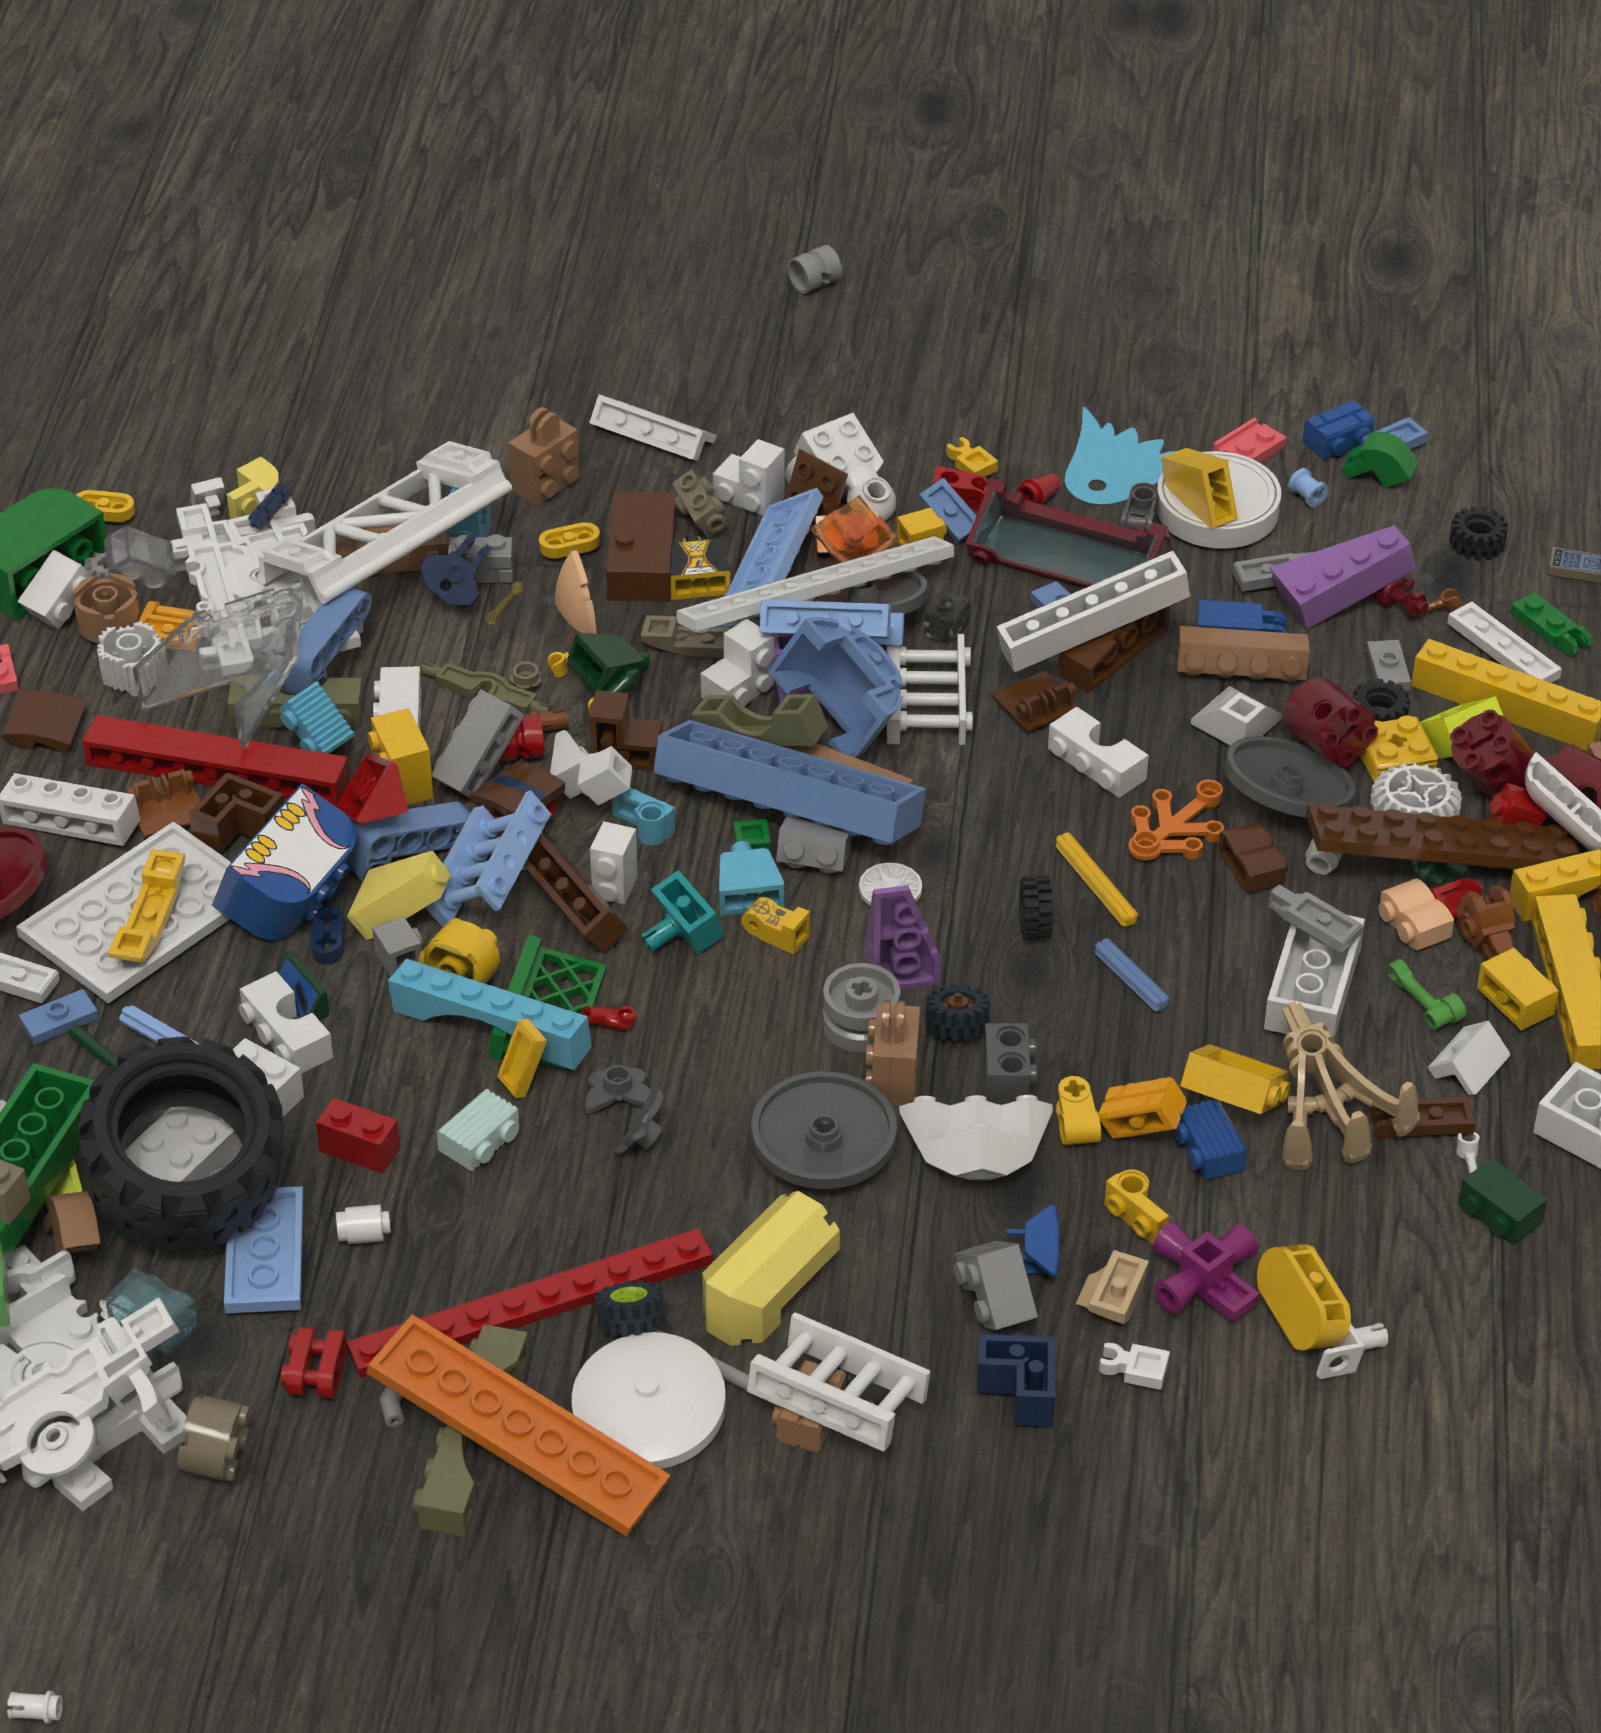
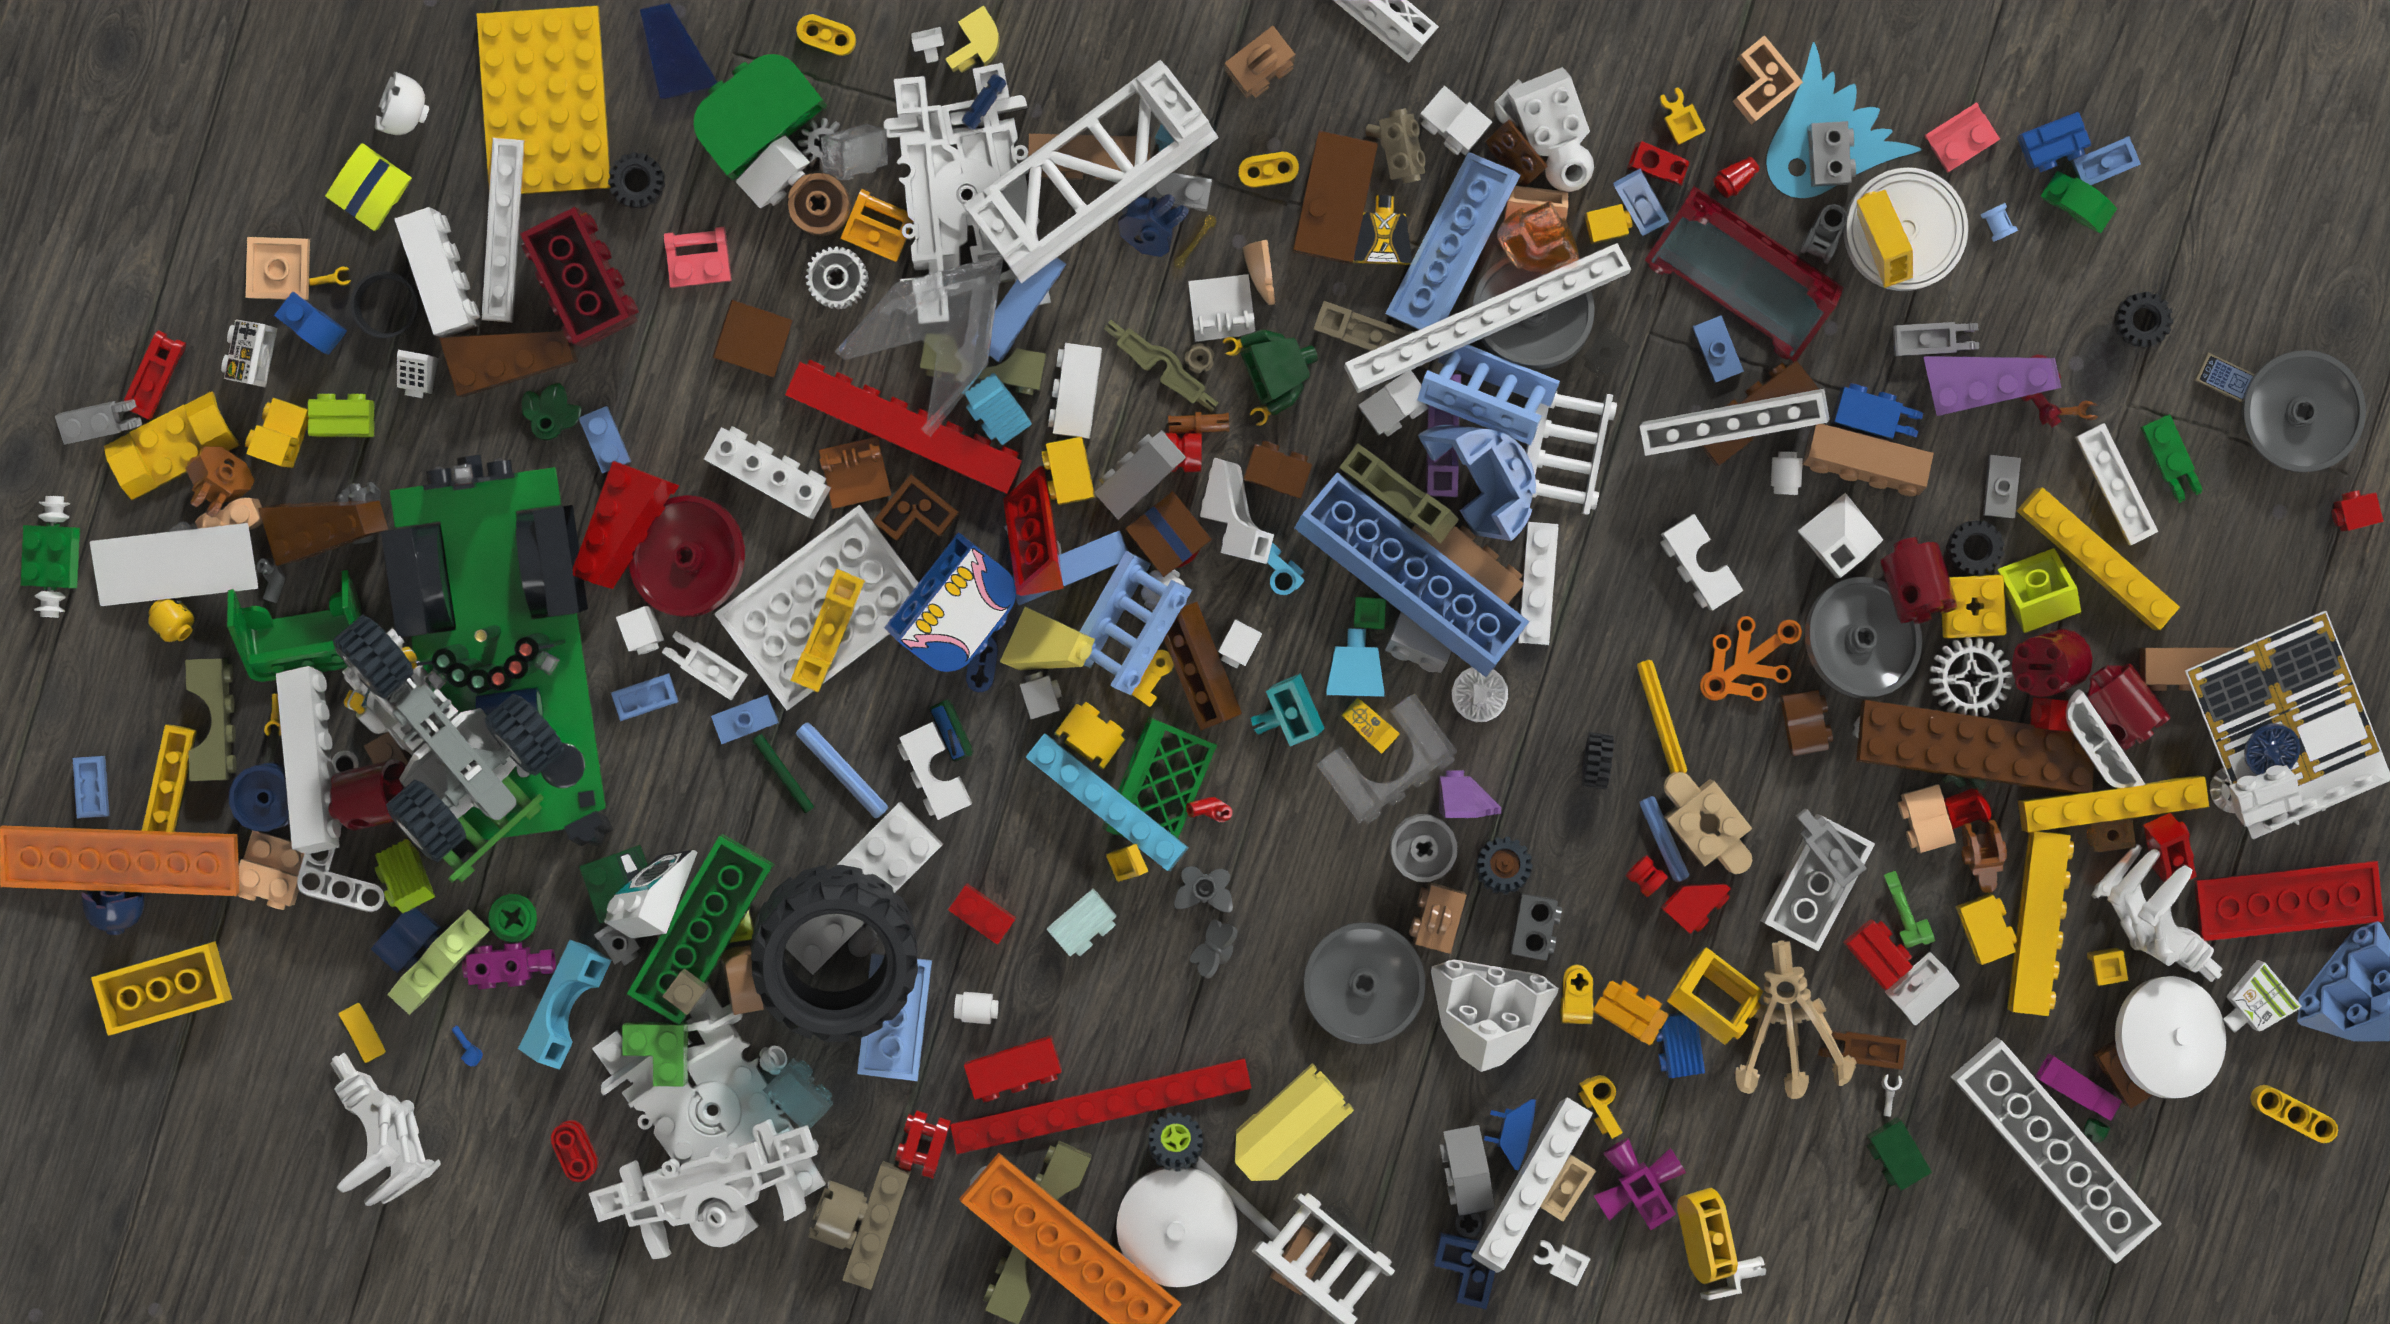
camera: 10 degrees right, 45 degrees up
reddish brown hinge [991,670,1081,732] -> none
none -> dark tan brick [842,1161,912,1290]
none -> red brick [964,1035,1062,1102]
none -> yellow leg [1132,650,1174,707]
none -> white hinge [1188,274,1255,342]
none -> clear arch [1316,693,1457,824]
none -> white brick [1471,1097,1593,1273]
none -> white plate [1518,522,1559,645]
none -> red wheel [1625,855,1668,897]
none -> red slope [1660,883,1731,934]
none -> tan brick [1663,772,1752,874]
none -> light nougat brick [1732,35,1803,125]
none -> white brick [1771,452,1803,495]
none -> light grey brick [1808,121,1856,187]
none -> red brick [1843,919,1913,990]

